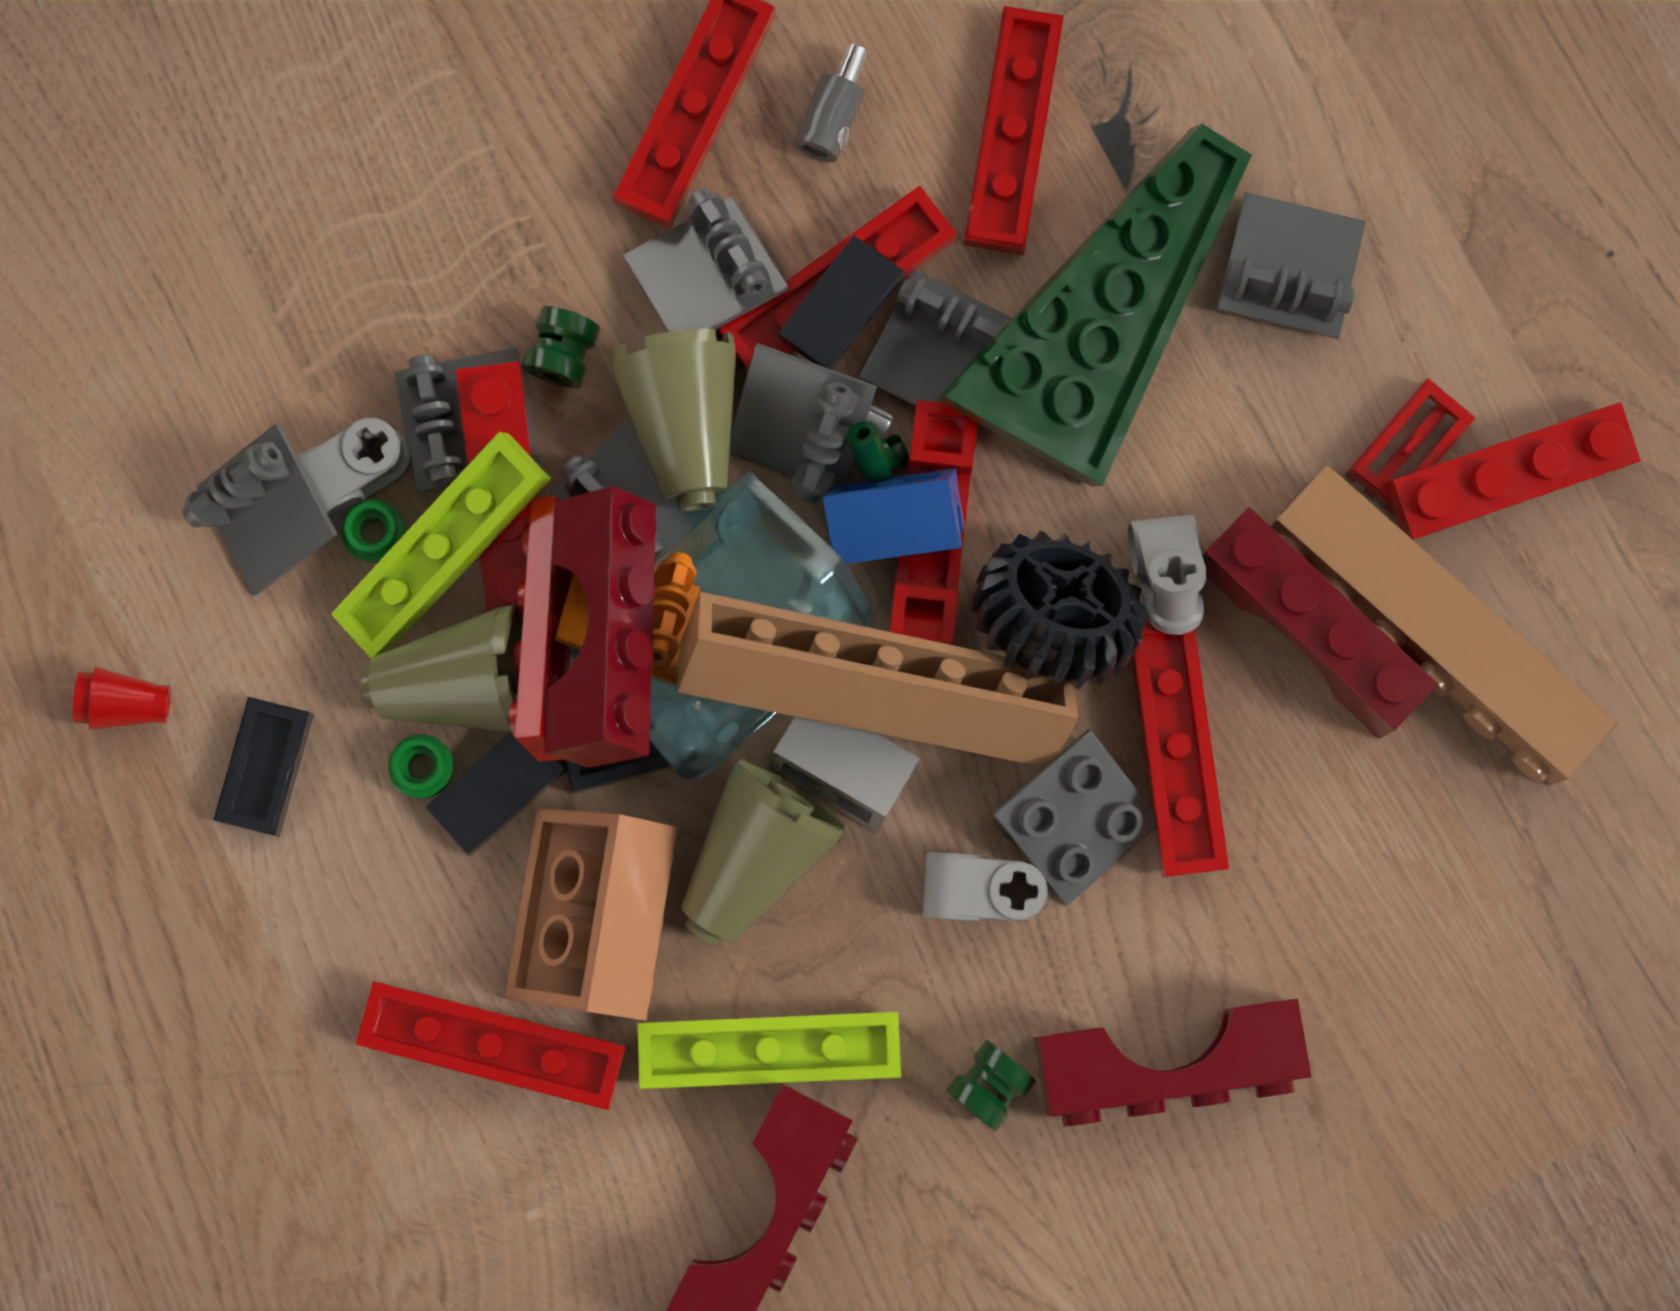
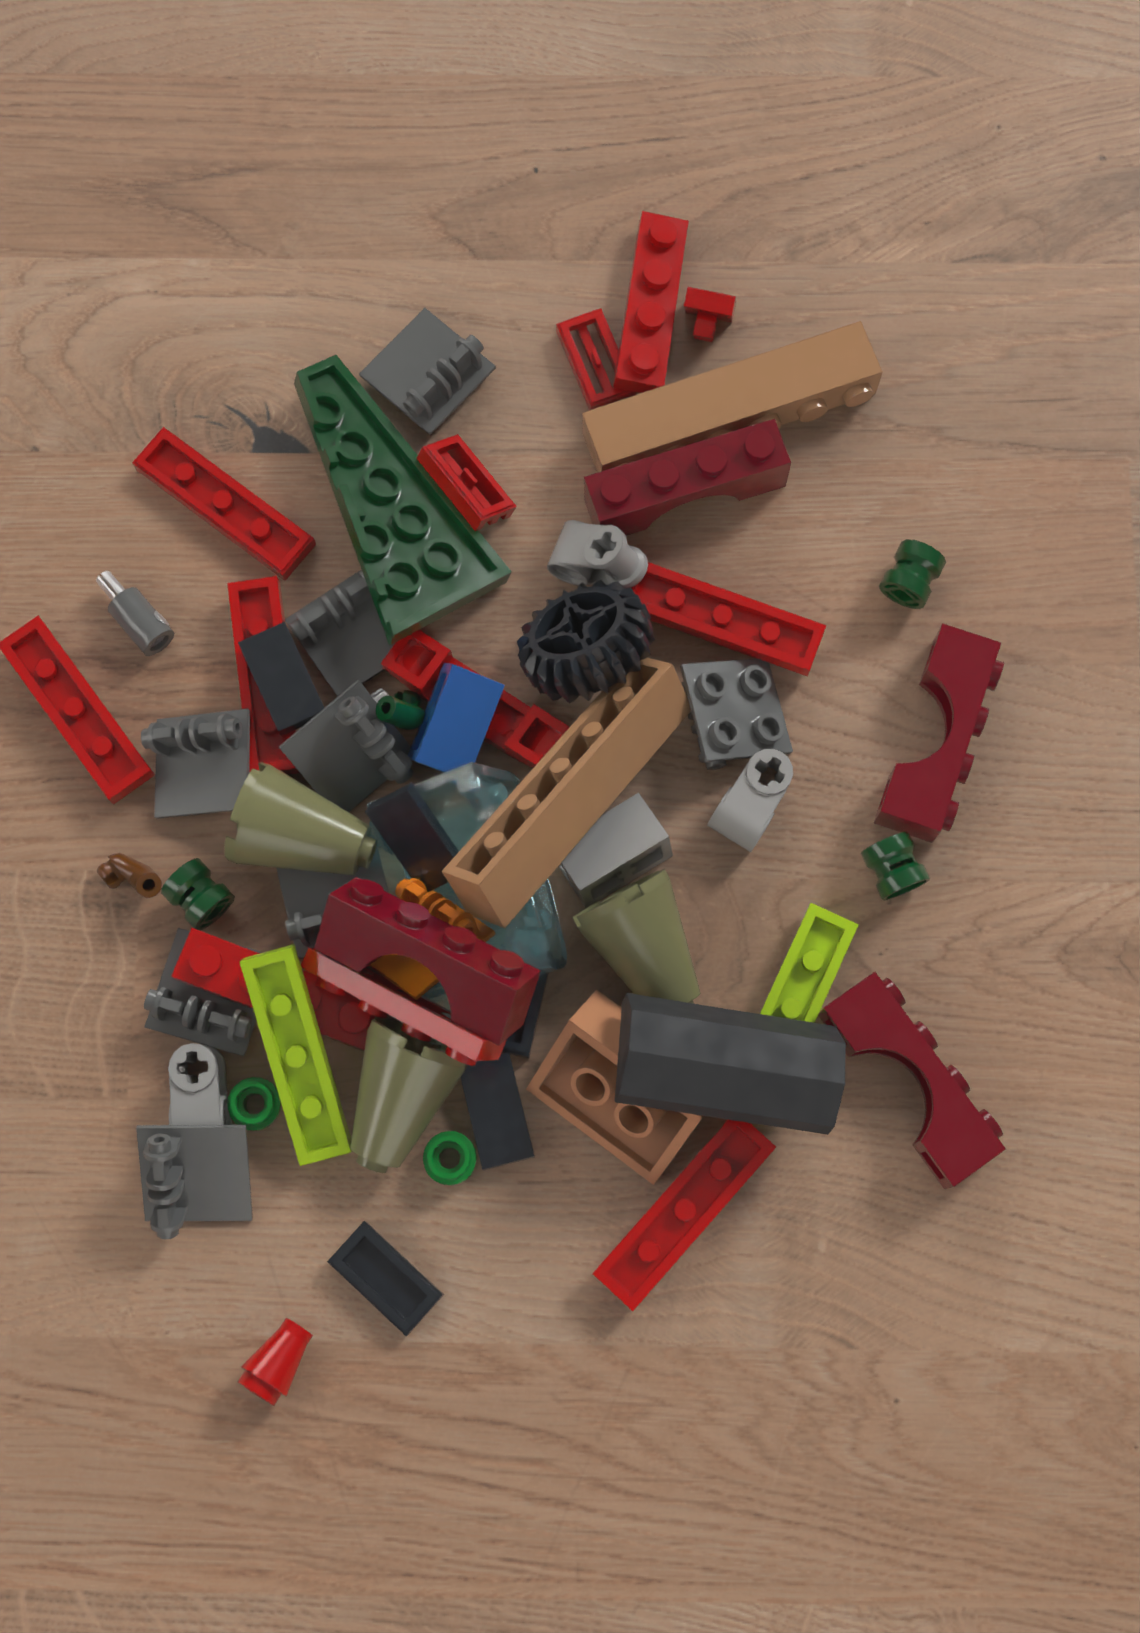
camera: 55 degrees left, 5 degrees down
none -> reddish brown arm [97,853,162,898]
none -> black tile [365,782,459,892]
none -> red tile [417,434,517,531]
none -> black piece [615,993,846,1135]
none -> red tile [684,287,736,343]
none -> dark green wheel [879,539,946,609]

